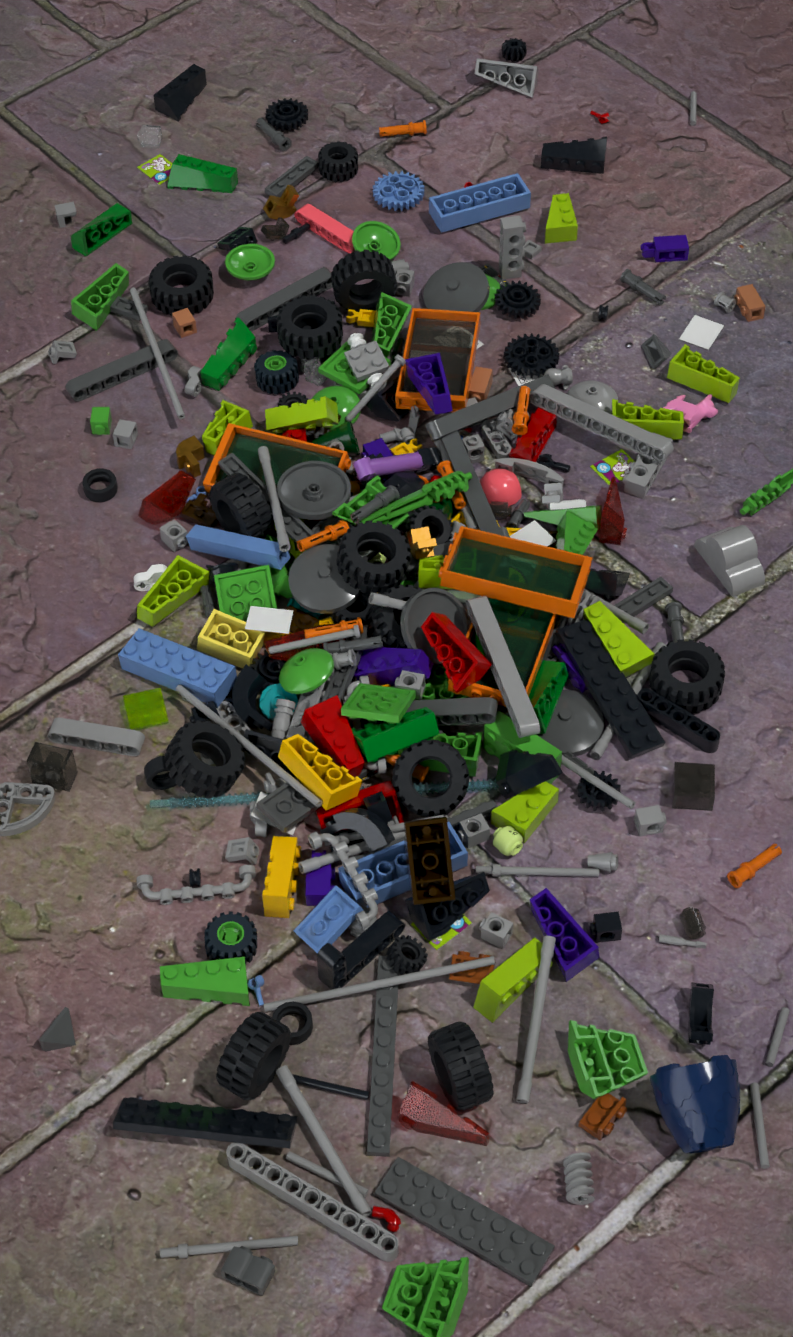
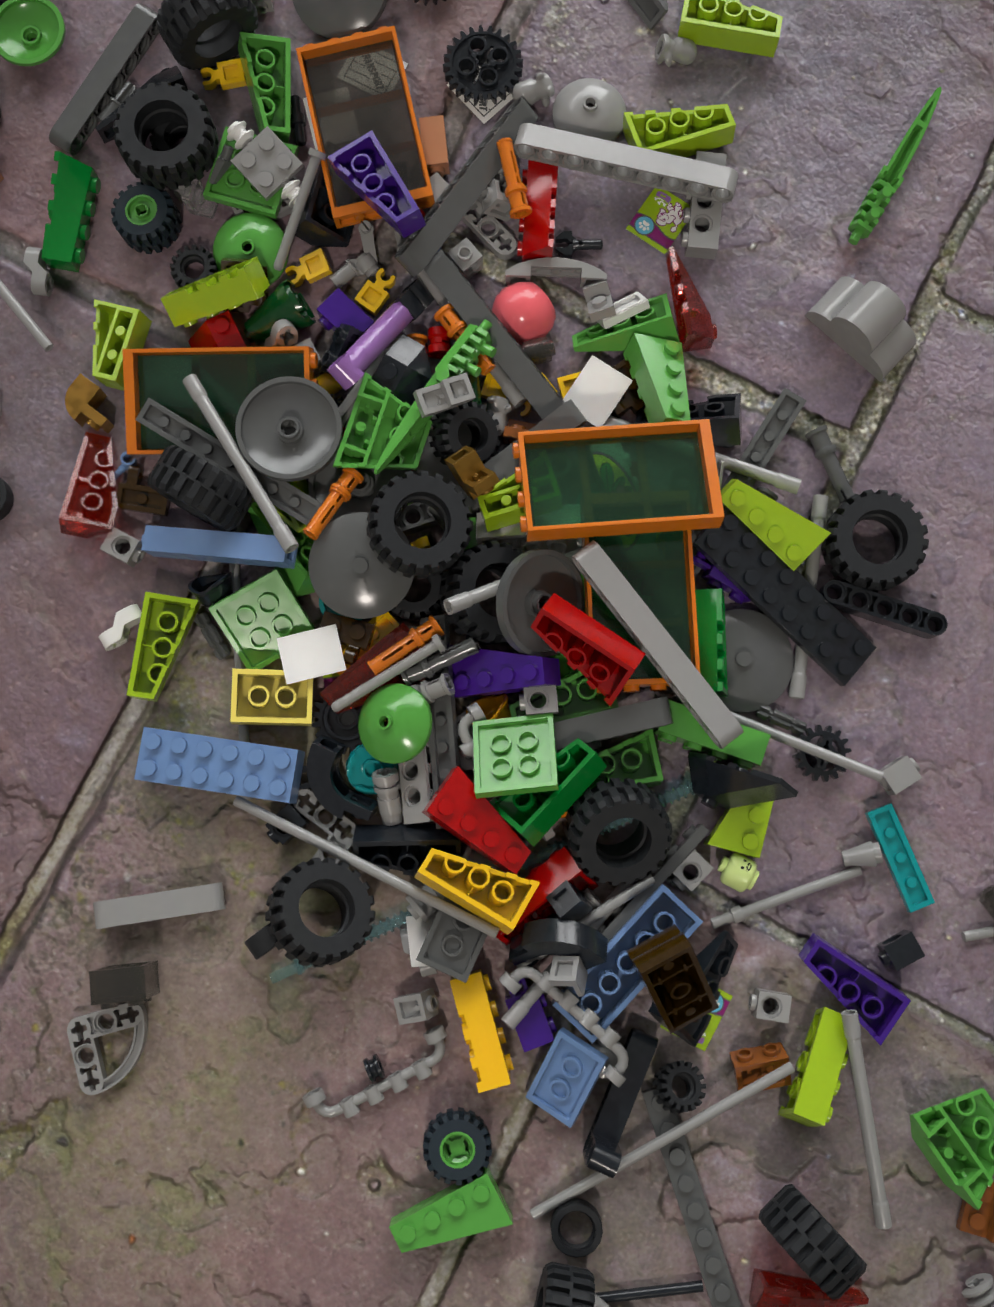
camera: 20 degrees left, 30 degrees up
clear neon green slope [123,688,169,730] -> none
medium blue hand [248,975,264,1006] -> none
dark grey pin [350,485,400,524] -> none
dark grey axle [507,499,530,528] -> none
bright pink animal [663,394,718,433] -> none
clear smoke brick [672,762,715,811] -> none
none -> dark grey bar [209,144,234,184]
none -> yellow plate [285,248,333,288]
none -> light grey slope [413,373,476,418]
none -> light grey panel [549,956,588,997]
none -> light grey animal [655,33,698,67]
none -> teal plate [865,803,935,913]

